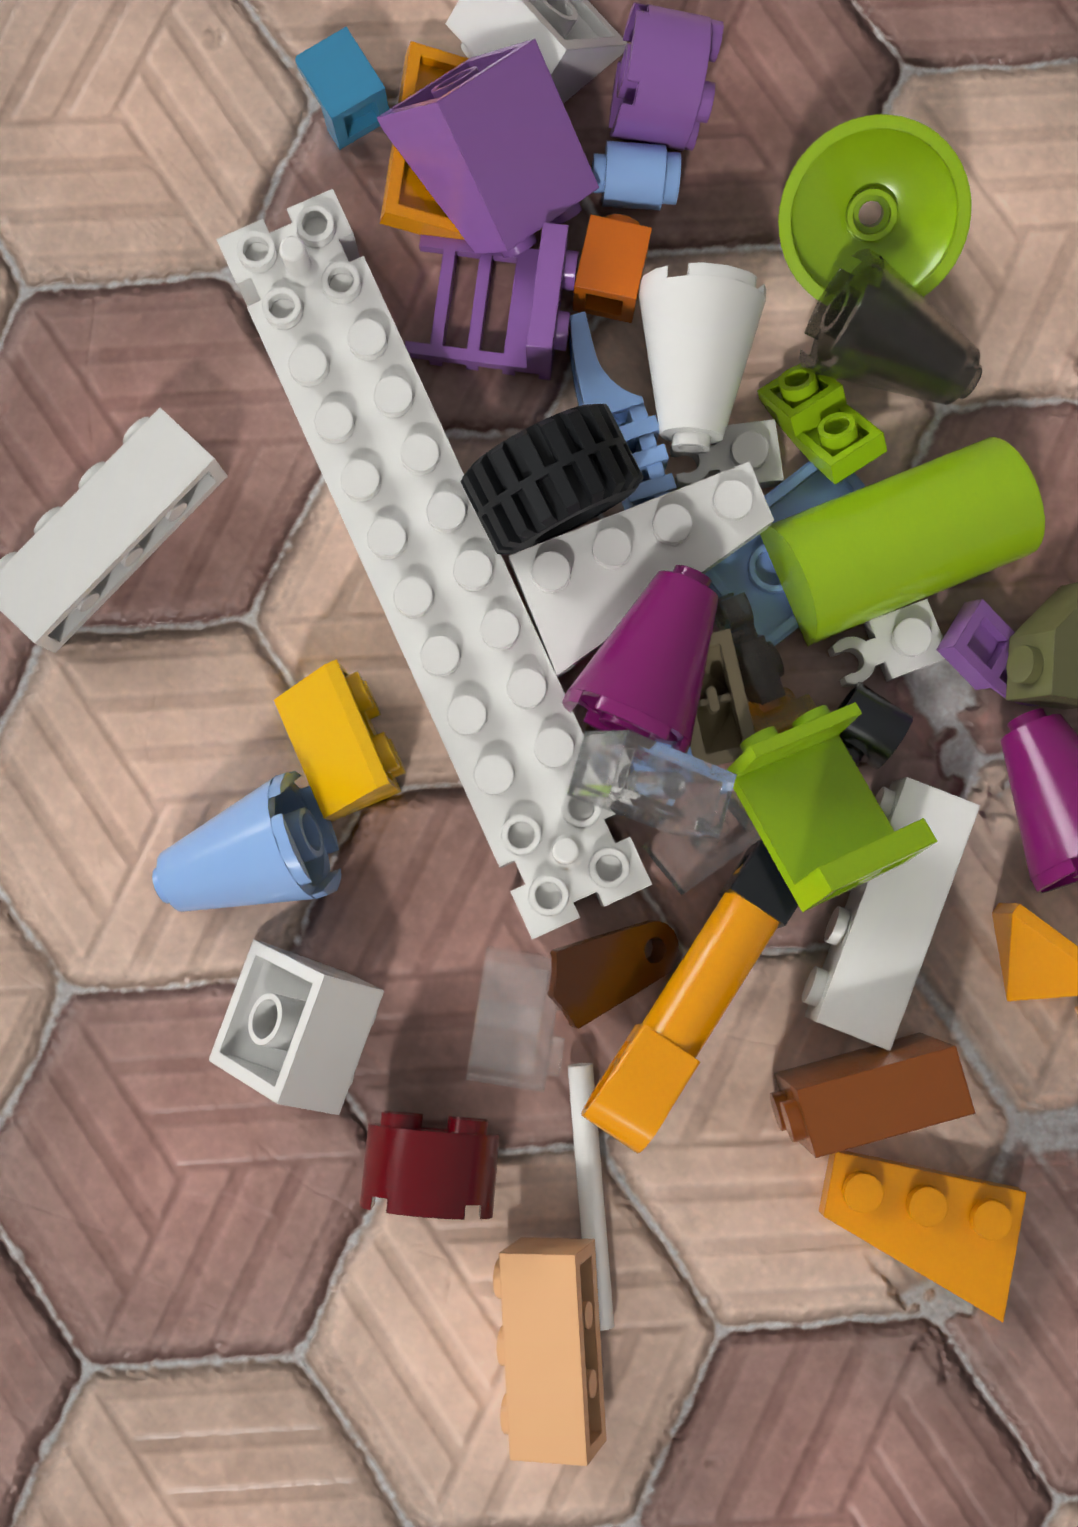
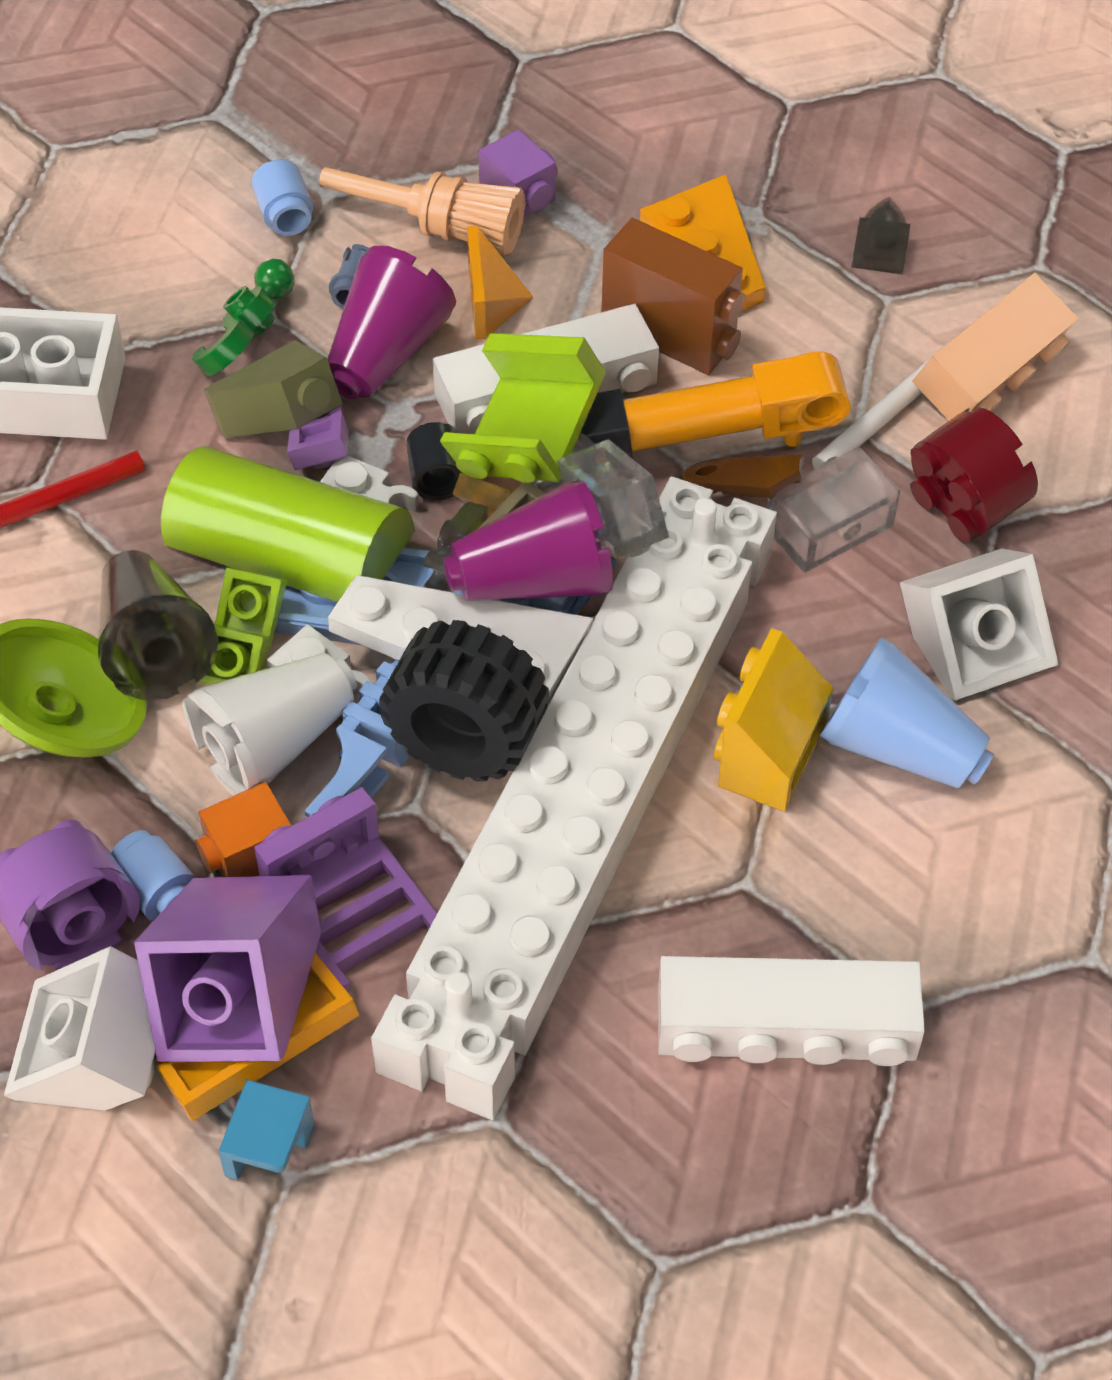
camera: 130 degrees left, 30 degrees down
none -> clear smoke plate [852,197,911,275]

